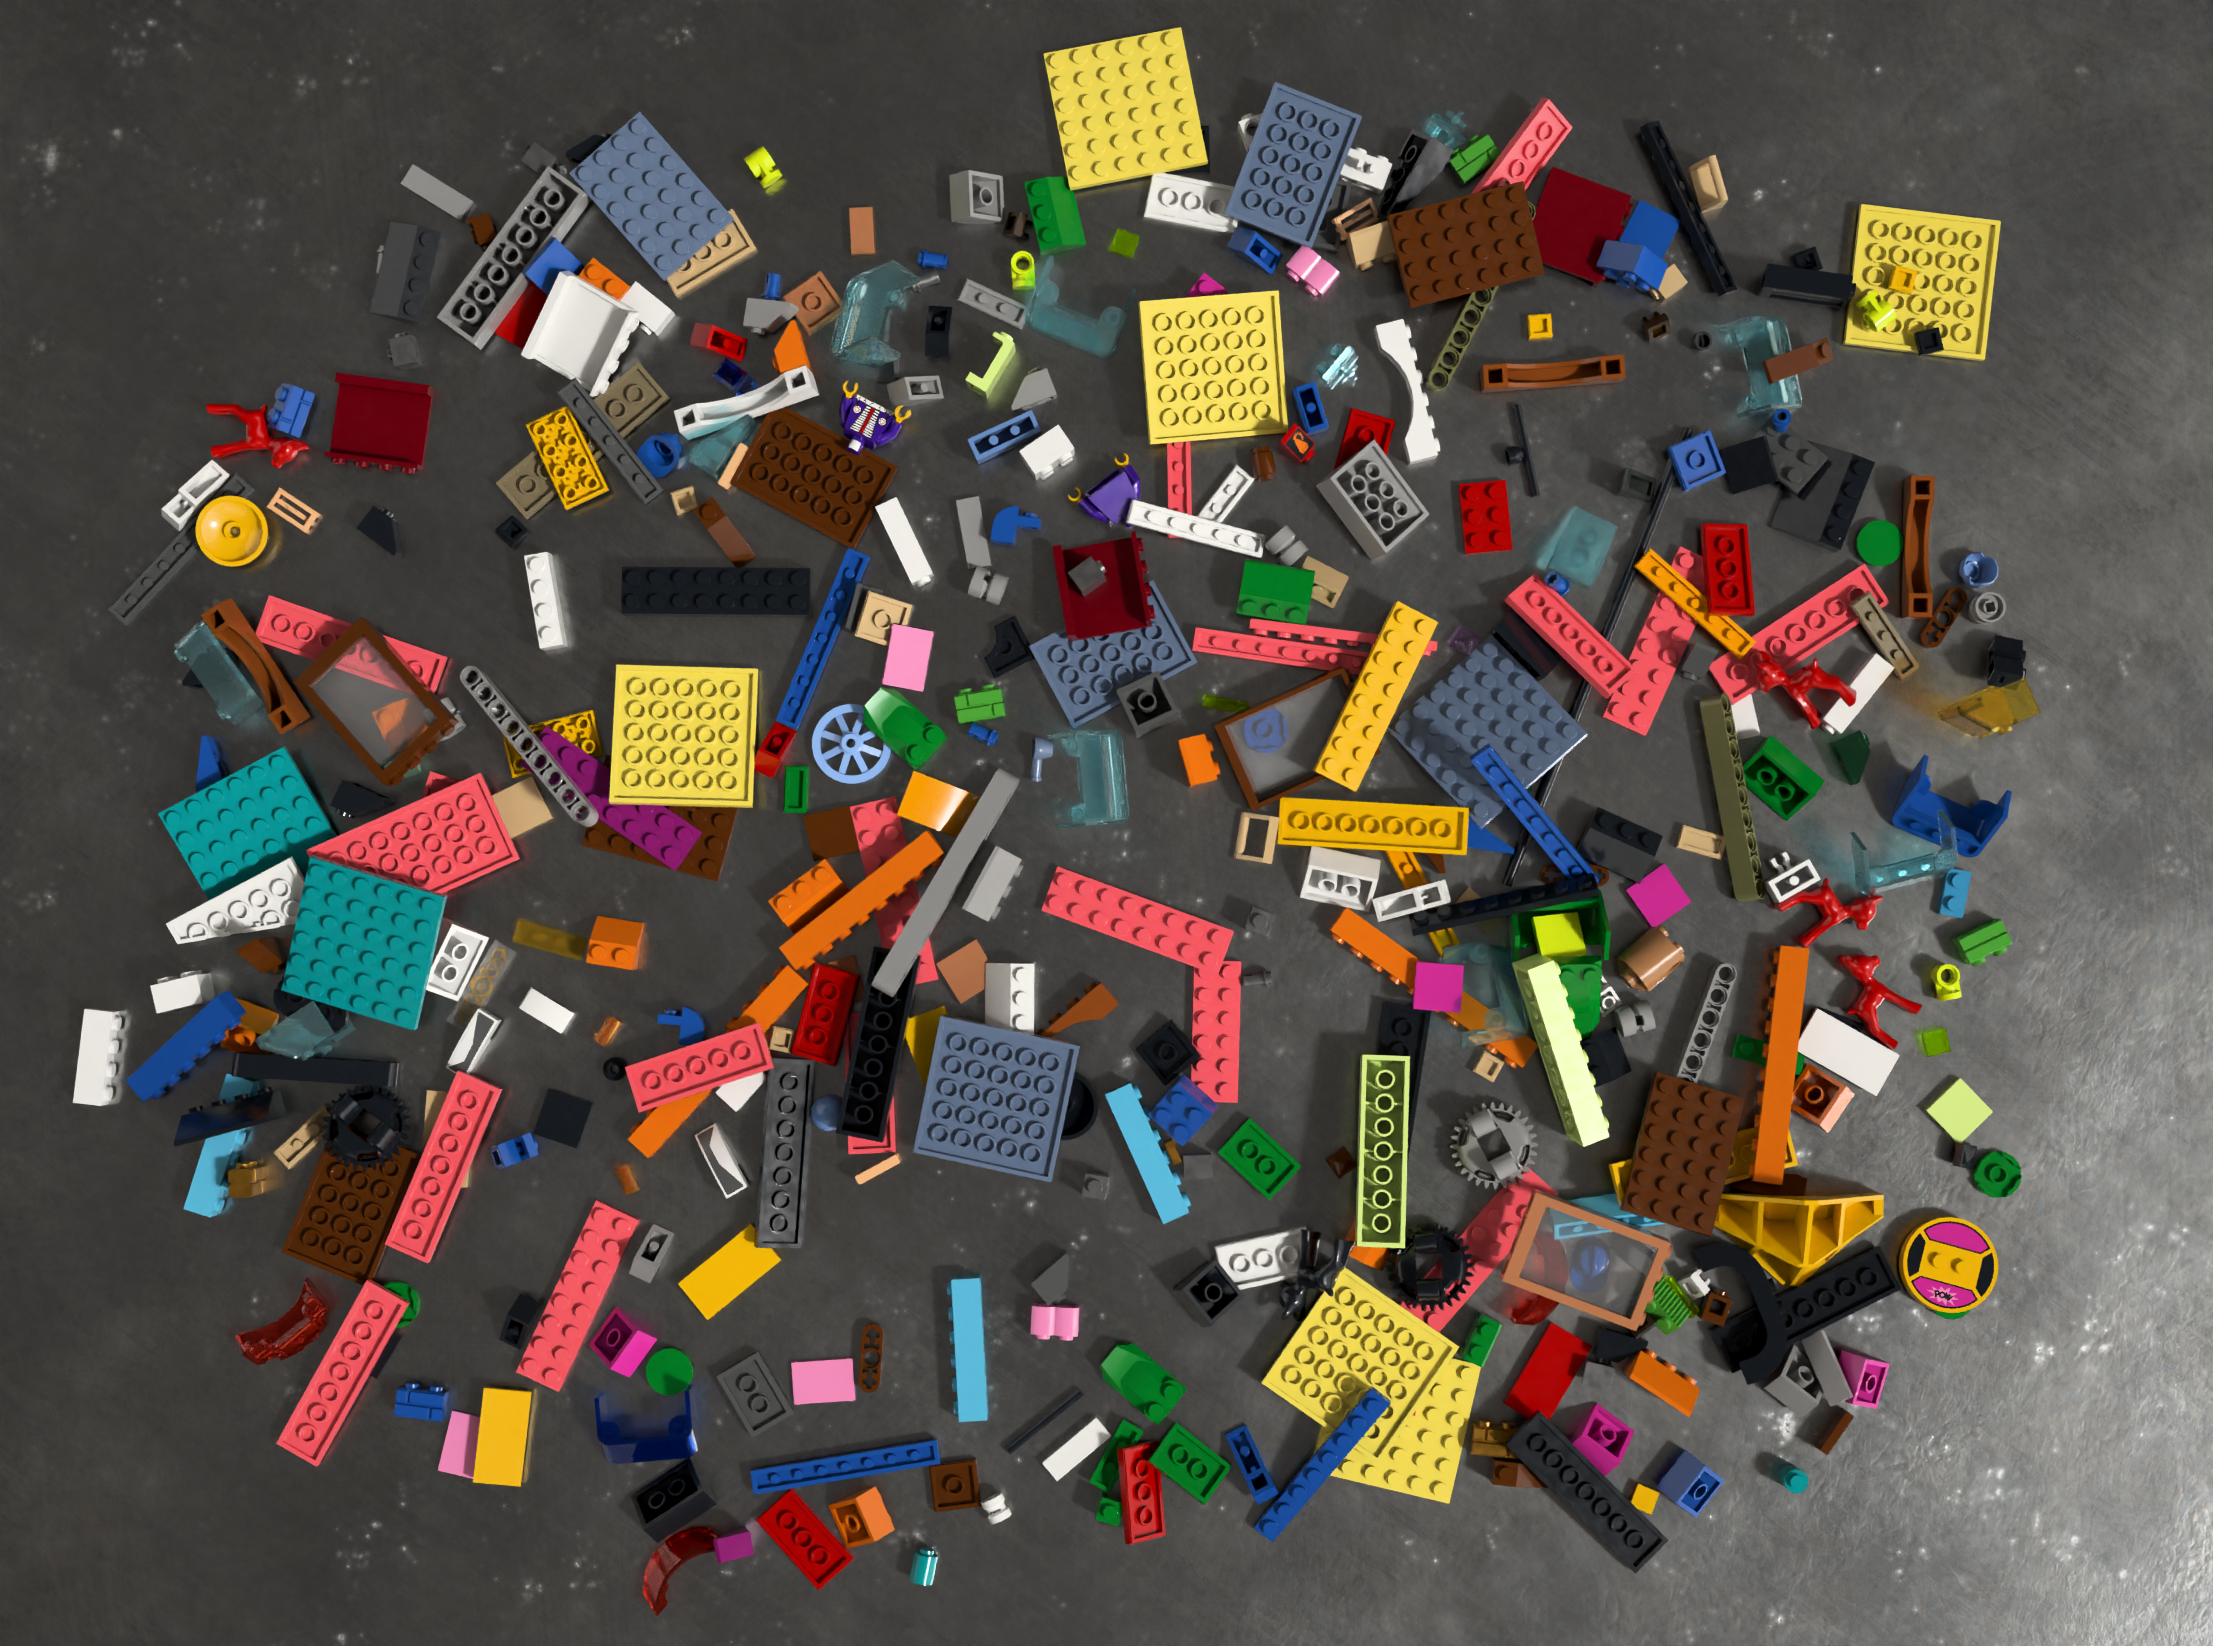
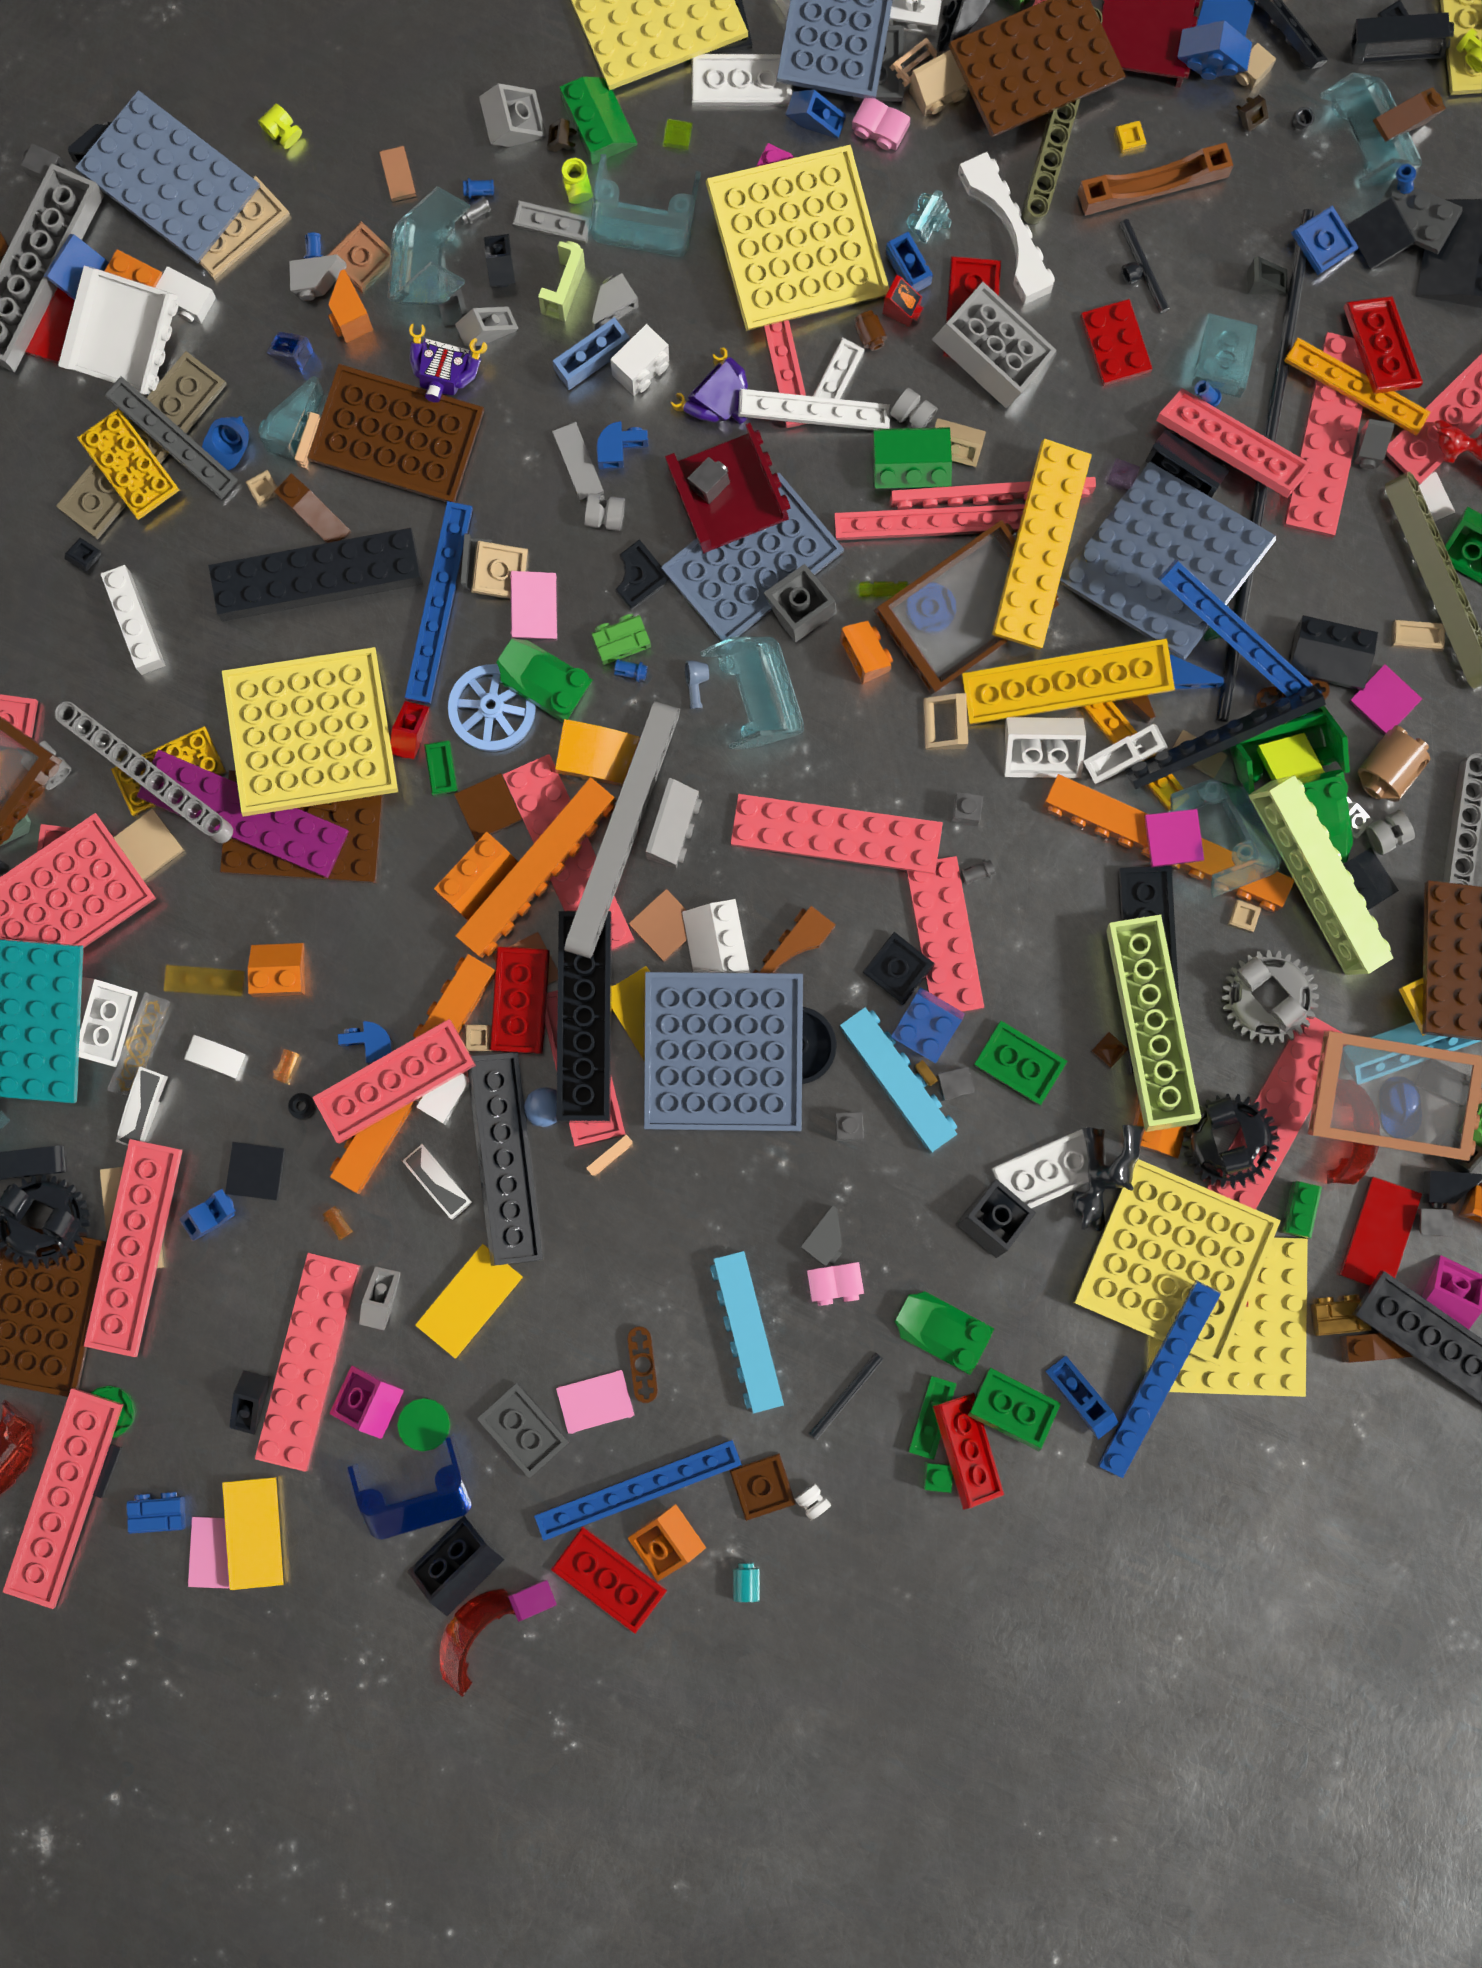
camera: 20 degrees left, 5 degrees down
white arch [674,365,819,440] -> none
red slope [689,323,748,362] -> none
white brick [875,497,934,587] -> none
white tile [1042,1417,1111,1481] -> none

